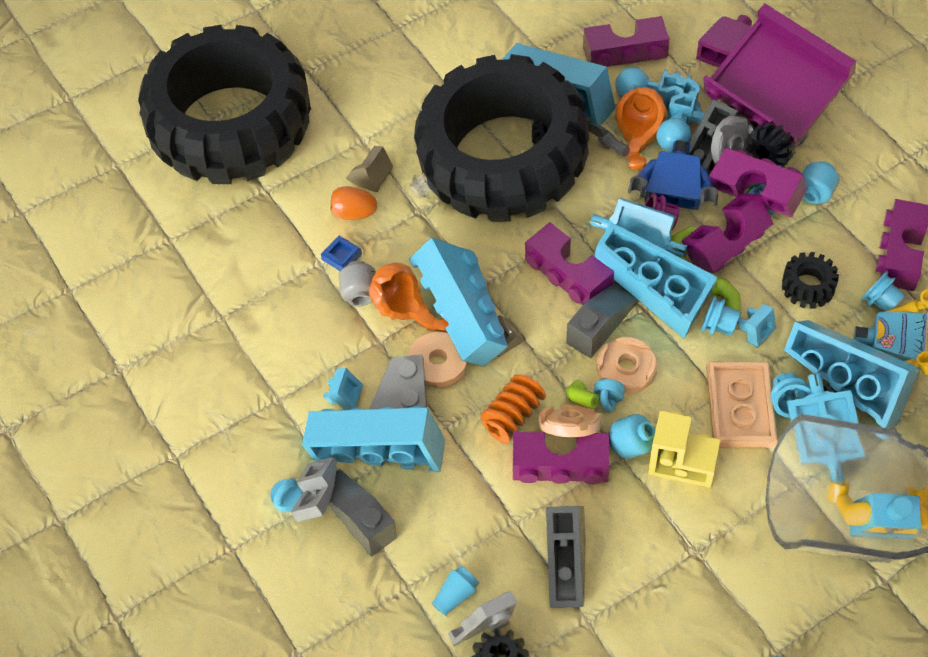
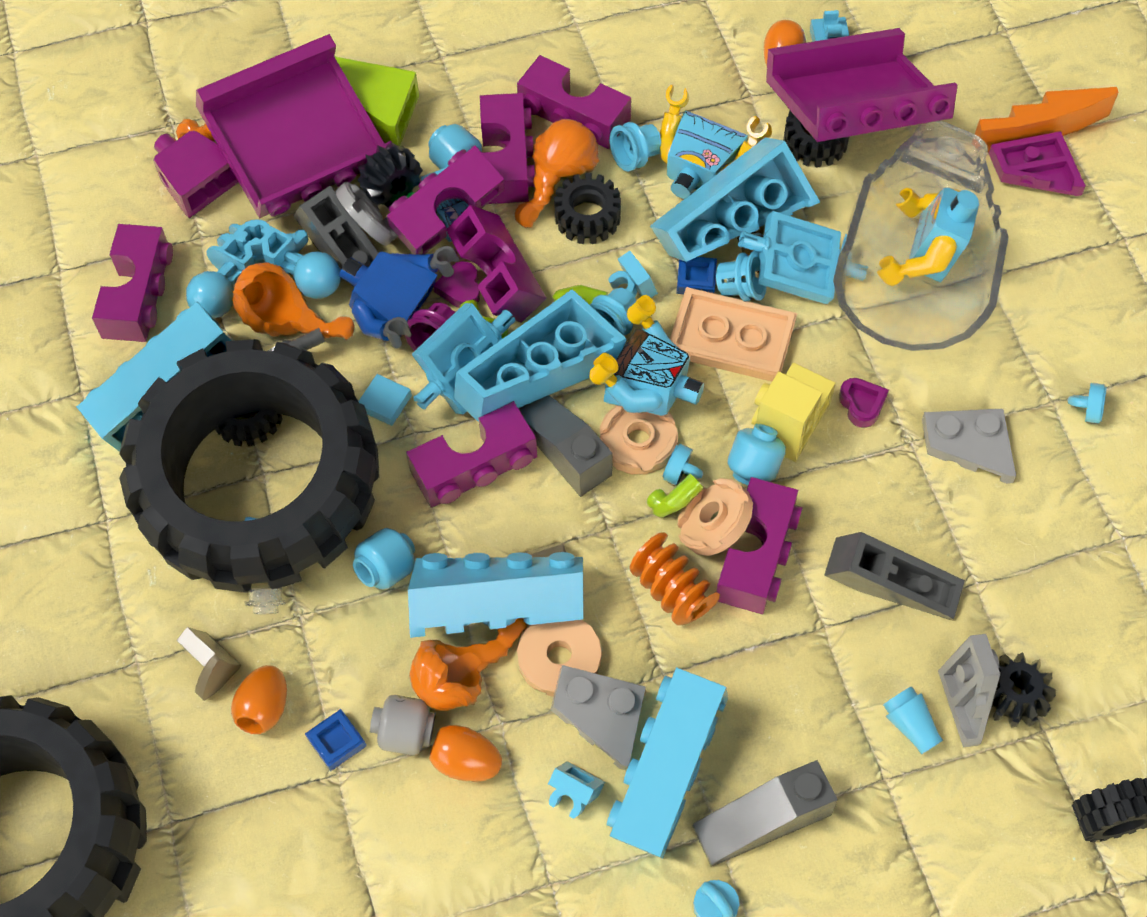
camera: 75 degrees left, 5 degrees up
light grey slope [291,457,337,522] -> none
none -> lime slope [335,56,419,146]
none -> medium azure head [353,528,415,590]
none -> medium azure tile [359,374,412,426]
none -> orange animal [429,725,502,782]
none -> magenta tile [433,261,480,308]
none -> magenta arch [480,93,535,204]
none -> orange hair [514,119,599,228]
none -> torso [589,295,705,416]
none -> blue tile [676,257,717,294]
none -> magenta tile [839,378,889,428]
none -> light grey wing [922,409,1016,484]

